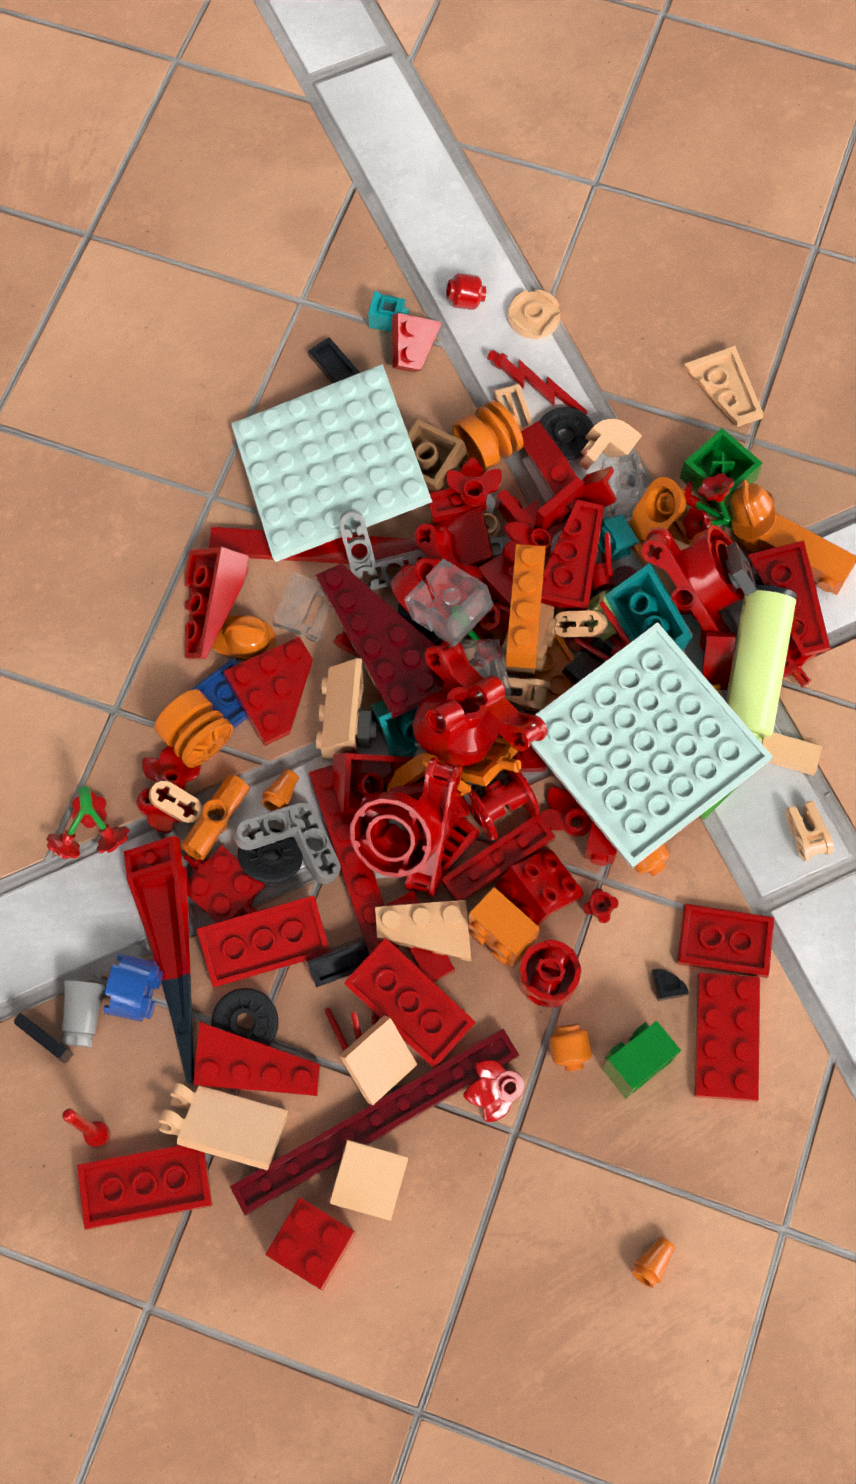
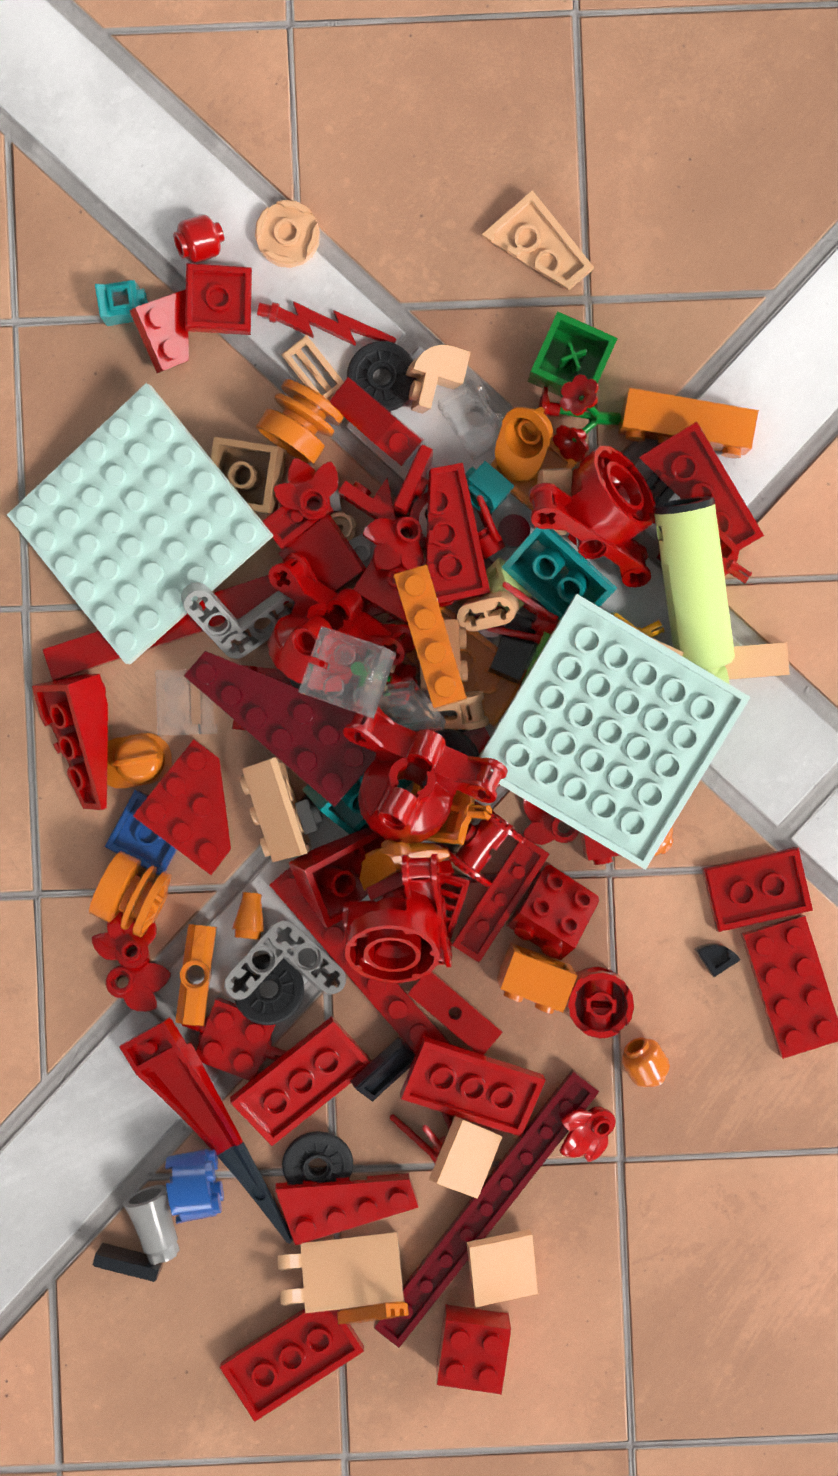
camera: 20 degrees left, 20 degrees up
red plant [46,786,129,859] -> none
red piece [62,1108,111,1148] -> none
light nougat beam [149,781,202,824] -> none
black tile [308,337,360,384] -> none
light nougat wing [375,900,471,962] -> none
red panel [582,466,617,507] -> none
red plate [583,888,619,923] -> none
green brick [602,1021,681,1099] -> none
orange cone [632,1237,675,1288] -> none
red tile [701,632,736,690] -> none
dark grey plate [725,541,757,596] -> none
orange piece [730,480,776,541] -> none
light nougat piece [785,801,834,861] -> none
none -> red plate [185,263,252,335]
none -> orange tile [337,1302,409,1324]

